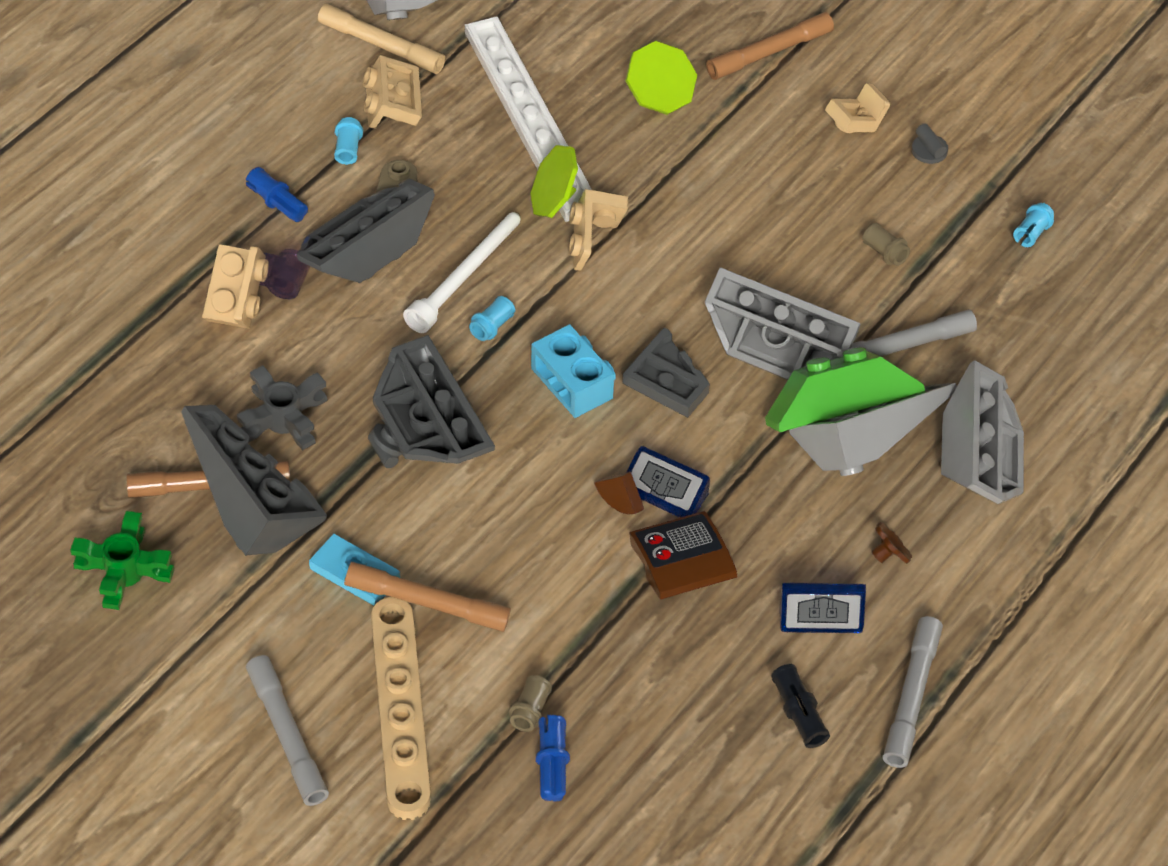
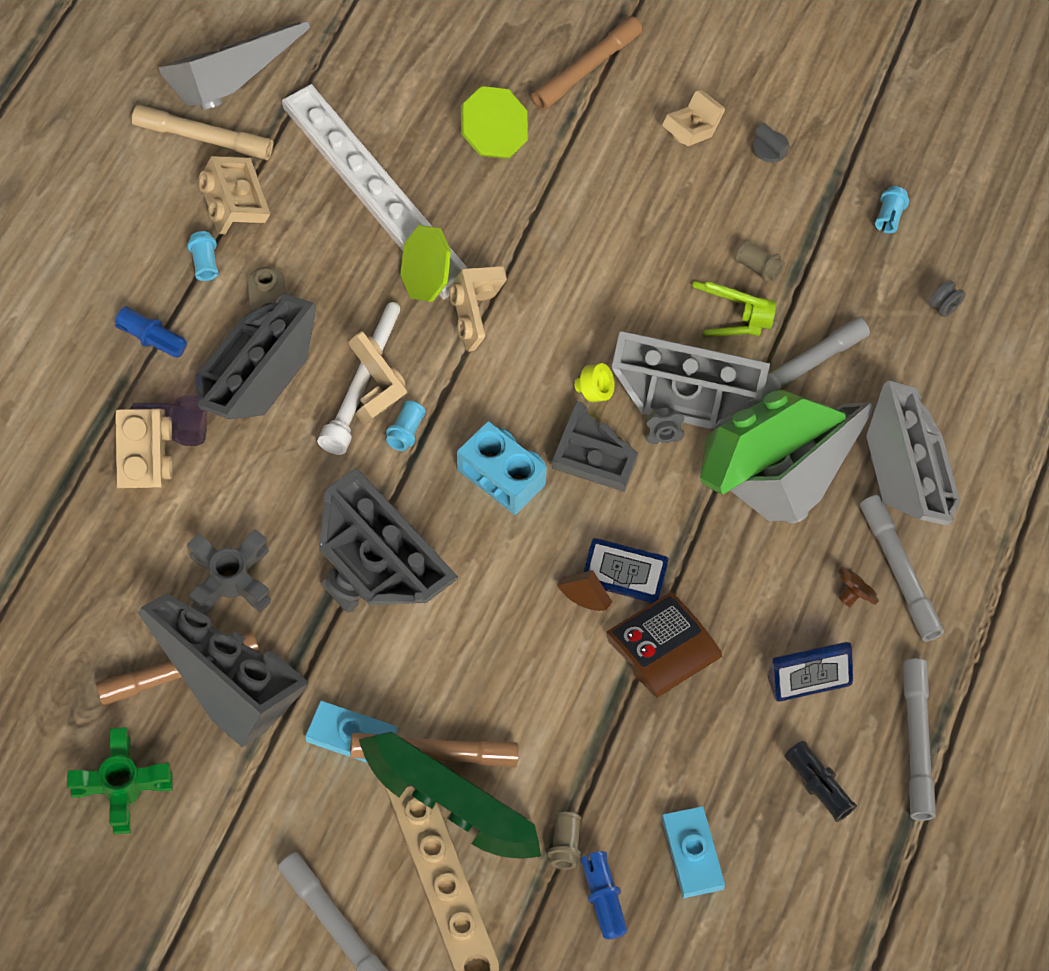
camera: 15 degrees left, 10 degrees up
none -> tan bracket [348,331,408,425]
none -> dark green brick [359,731,541,859]
none -> neon yellow tile [574,363,615,403]
none -> dark grey plate [646,408,684,444]
none -> medium azure plate [662,806,725,898]
none -> lime plant [692,281,776,337]
none -> light grey piece [860,495,945,642]
none -> dark grey bush [929,280,966,317]

